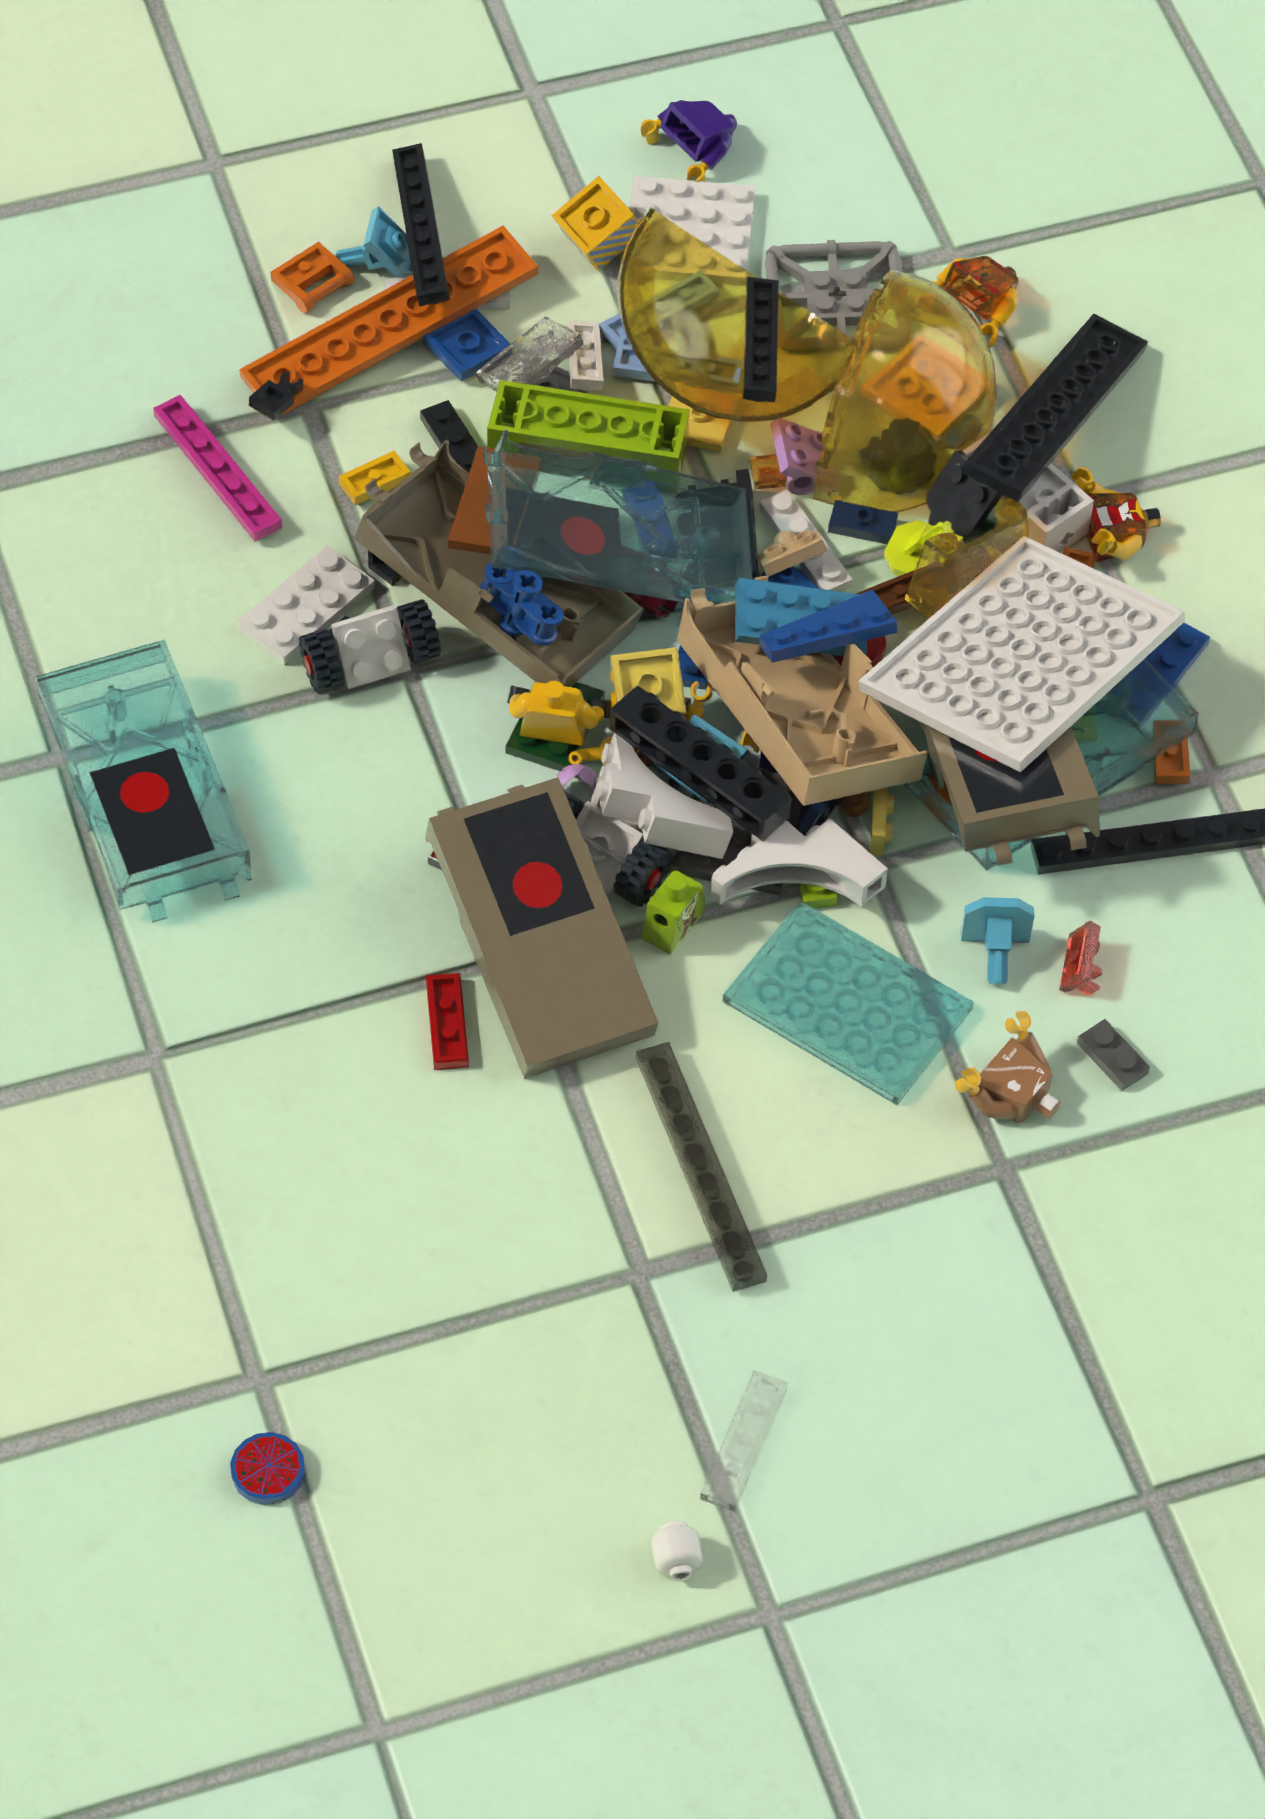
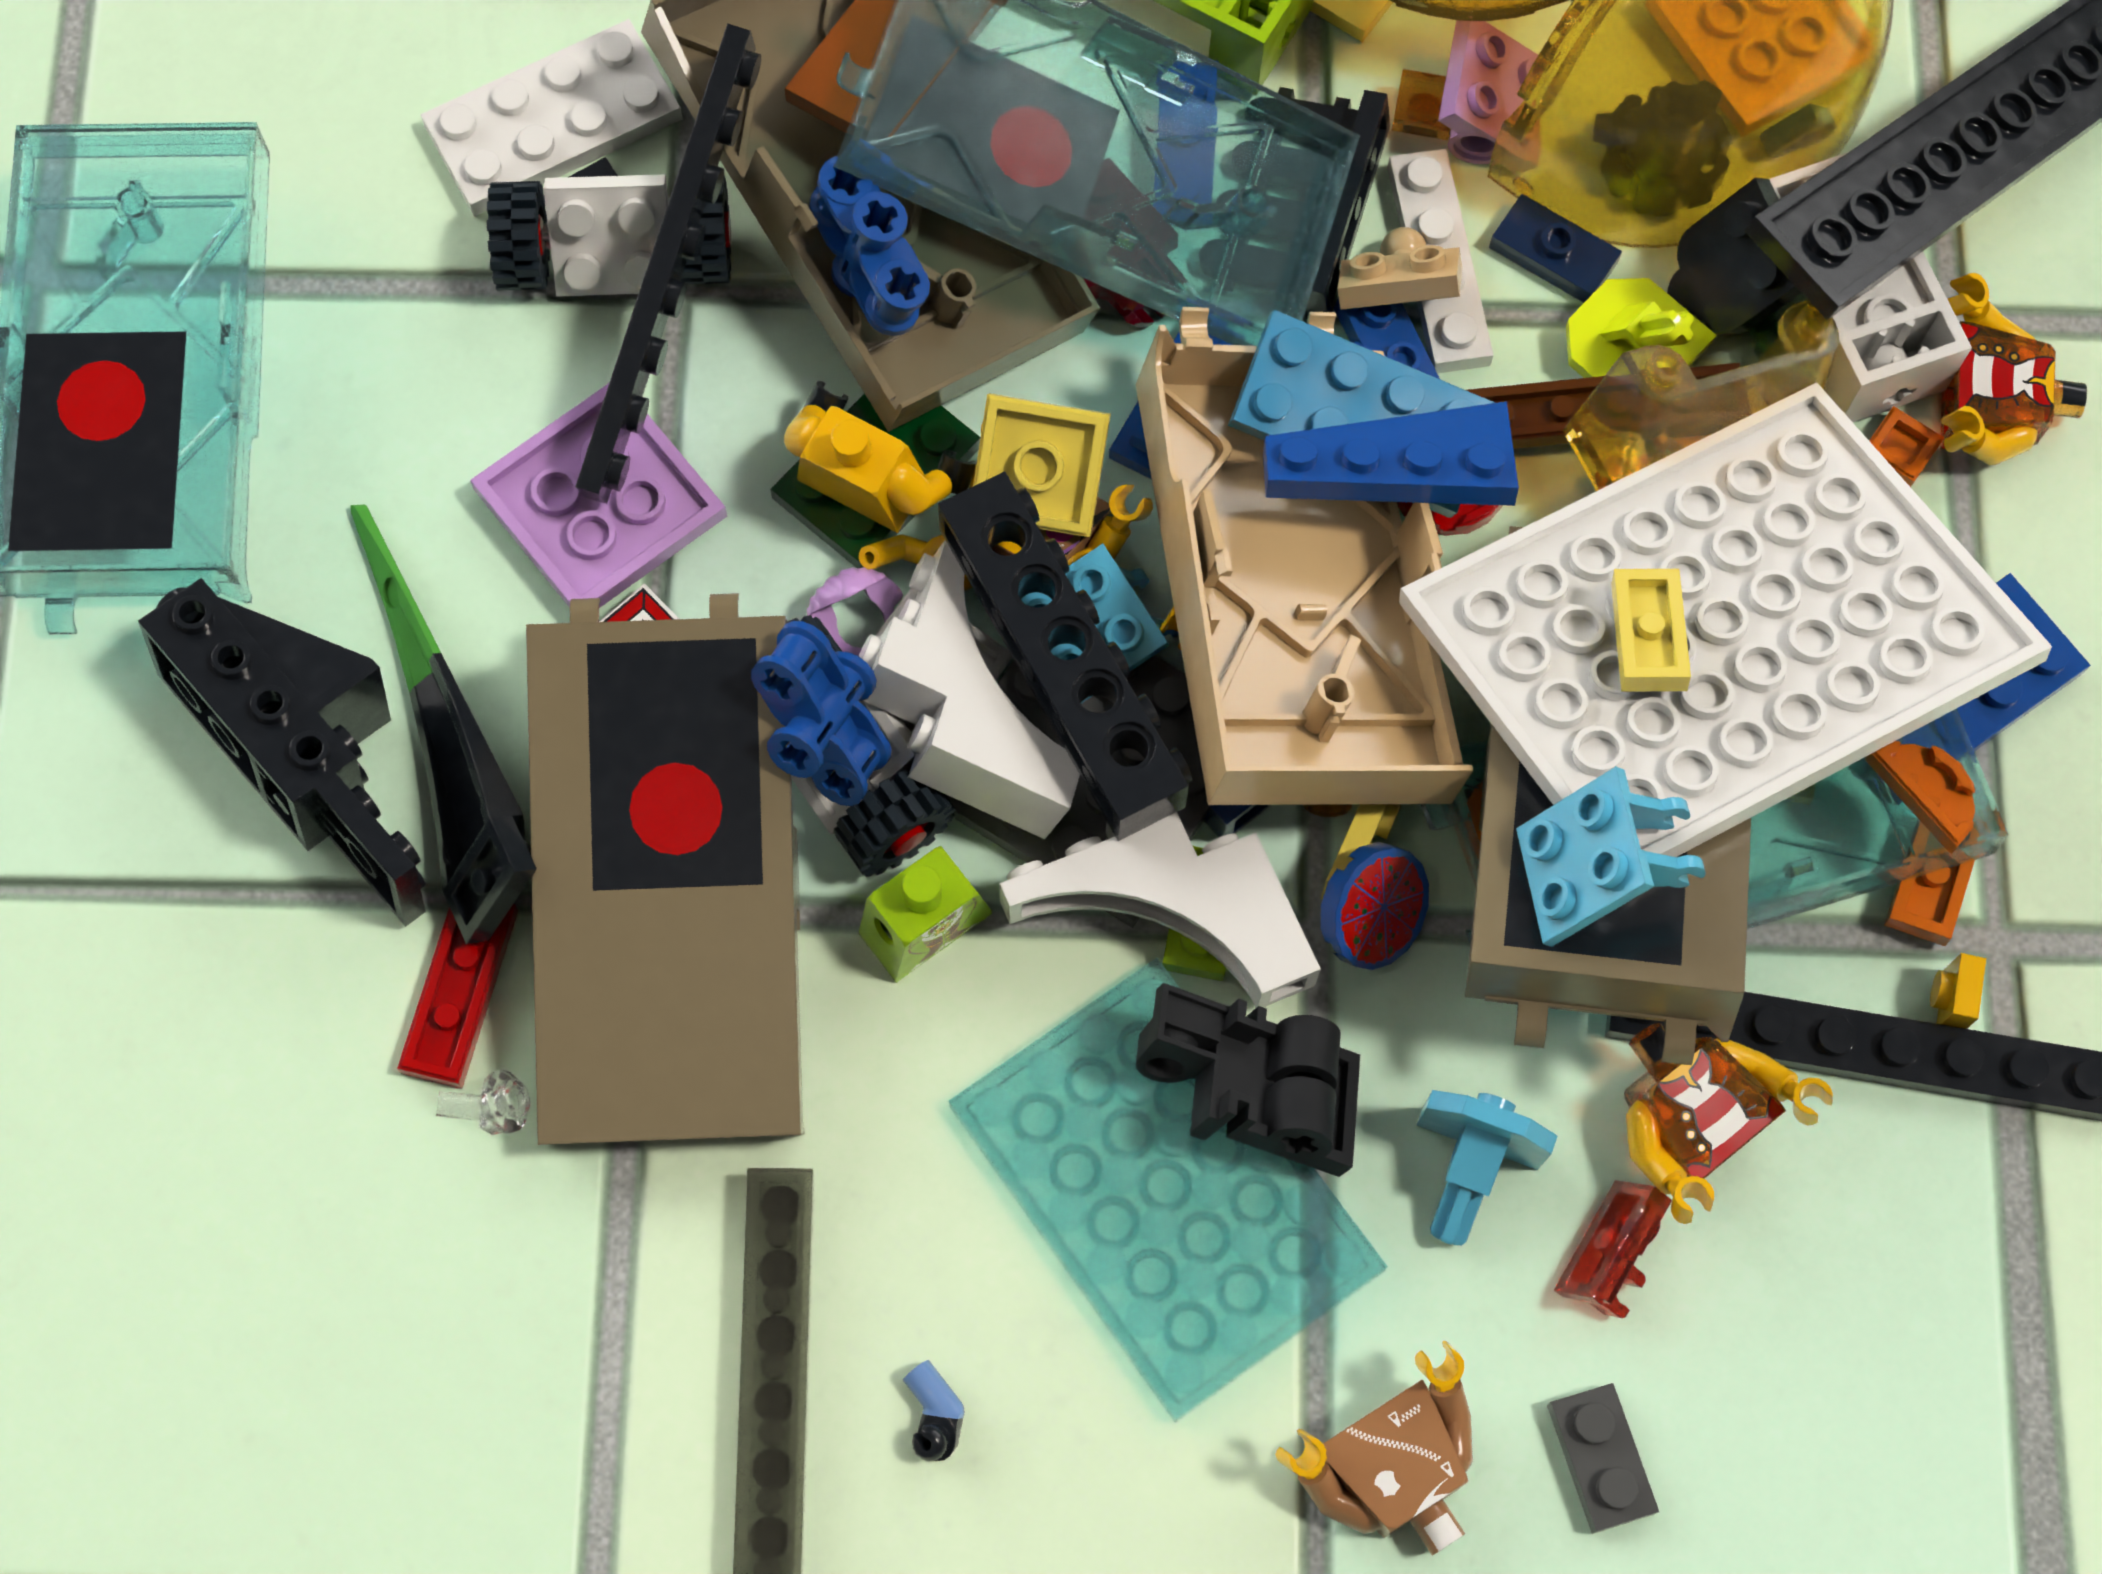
camera: 20 degrees right, 15 degrees up
none -> black wedge [138,578,426,927]
none -> black plate [350,504,537,944]
none -> clear plate [436,1069,530,1135]
none -> lavender plate [470,383,727,608]
none -> black plate [575,23,761,504]
none -> blue axle [751,621,892,806]
none -> arm [903,1360,965,1462]
none -> black plate [1136,983,1360,1177]
none -> tile [1321,842,1429,970]
none -> medium azure plate [1516,766,1706,947]
none -> light yellow plate [1611,569,1691,692]
none -> torso [1624,1022,1833,1224]
none -> orange tile [1865,741,1975,855]
none -> yellow plate [1930,953,1987,1029]

